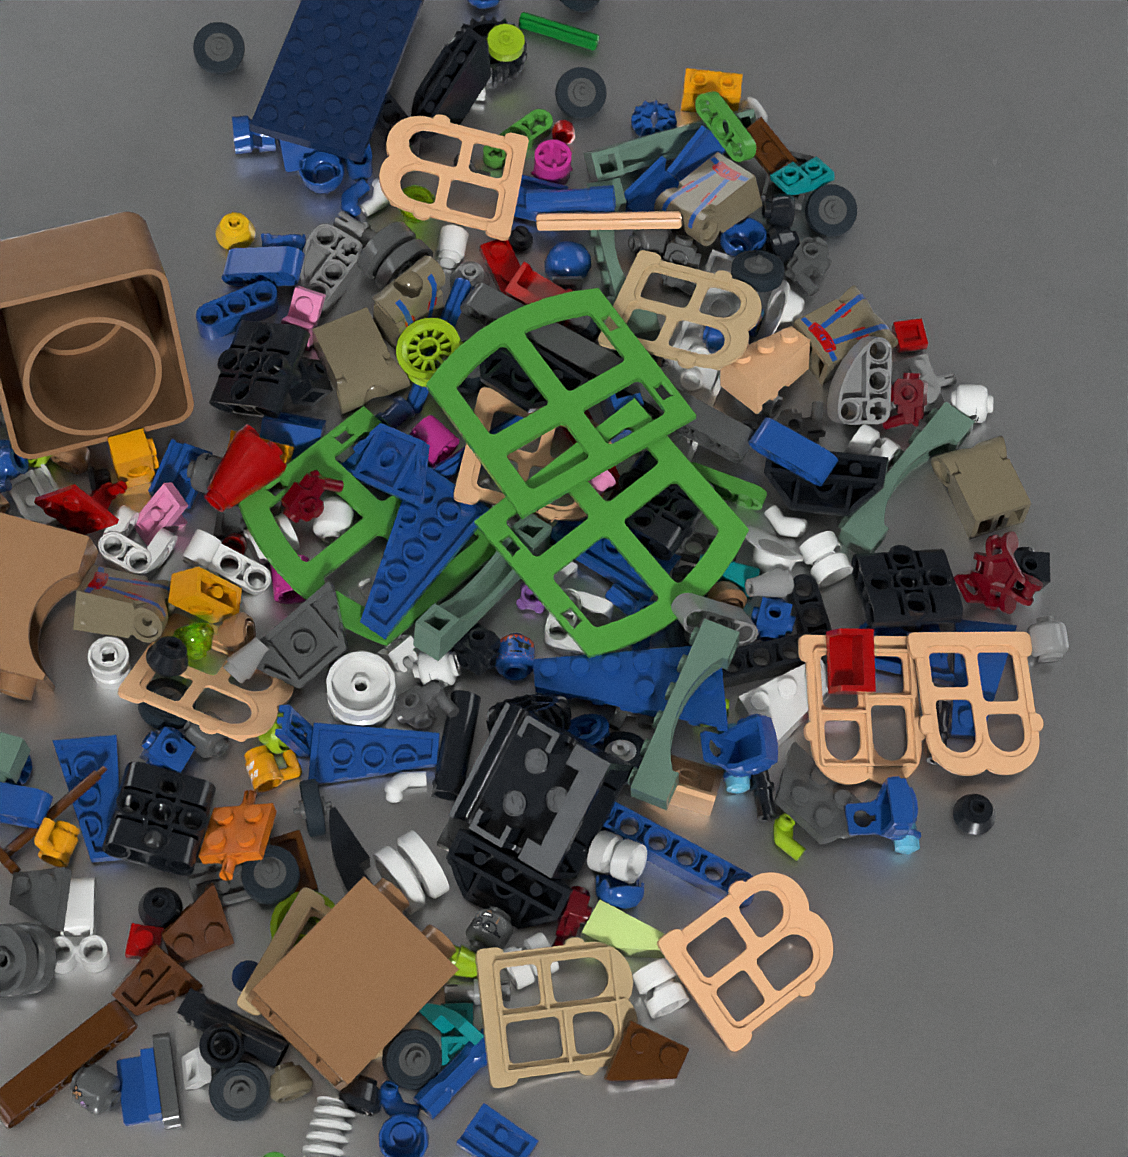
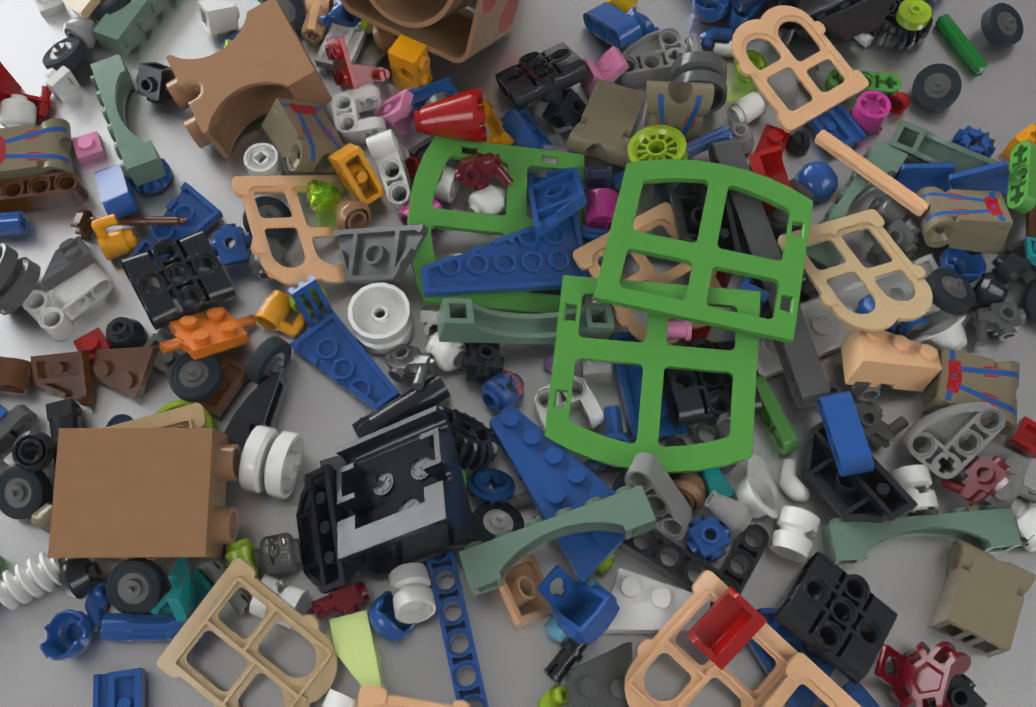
camera: 55 degrees right, 0 degrees up
black cone [146,636,188,677] -> none
blue beam [196,280,278,341] -> none
light grey cone [223,637,269,684] -> none
white arm [384,771,426,803] -> none
blue axle [526,185,616,217] -> none

